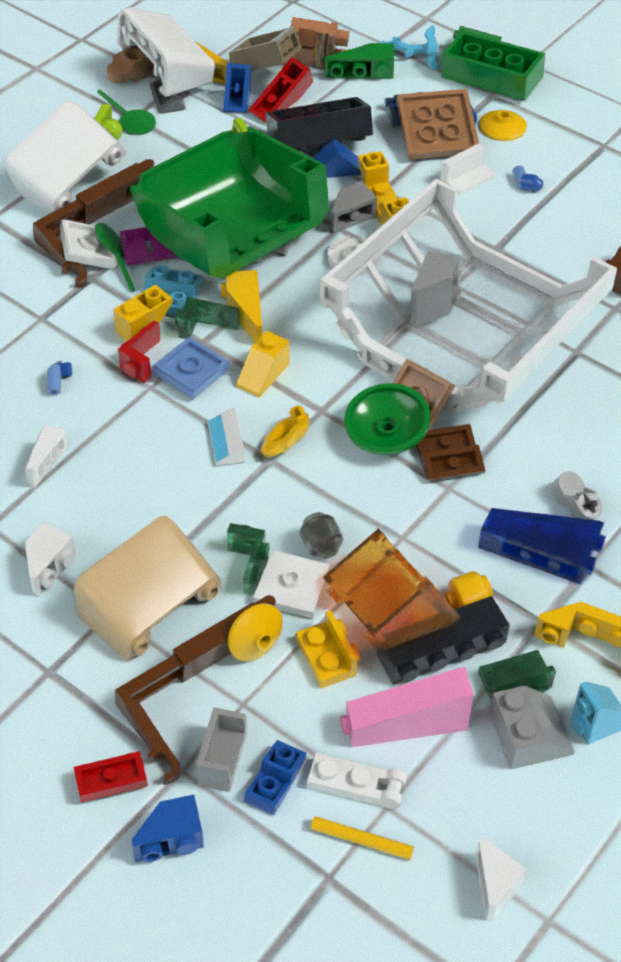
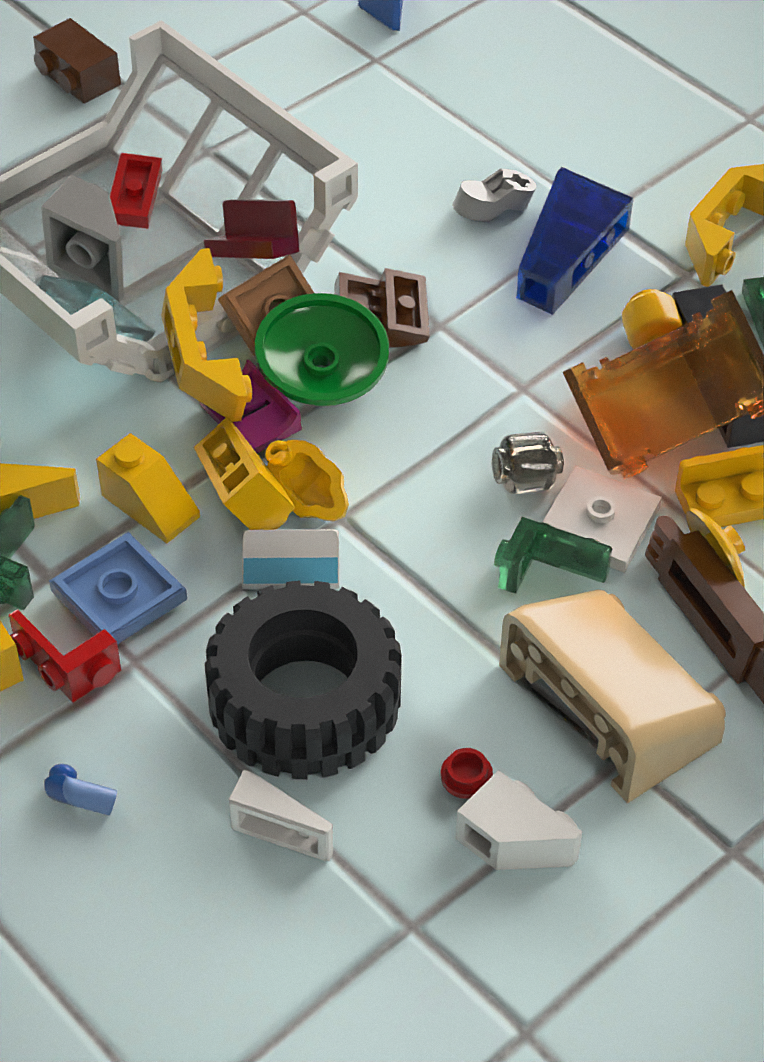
camera: 80 degrees left, 0 degrees up
none -> clear light blue plate [38,275,156,342]
none -> red plate [110,153,163,229]
none -> yellow slope [161,248,252,422]
none -> yellow slope [194,417,295,530]
none -> magenta piece [199,359,302,453]
none -> dark red panel [204,199,300,259]
none -> black tyre [204,580,402,780]
none -> red plate [441,748,493,799]

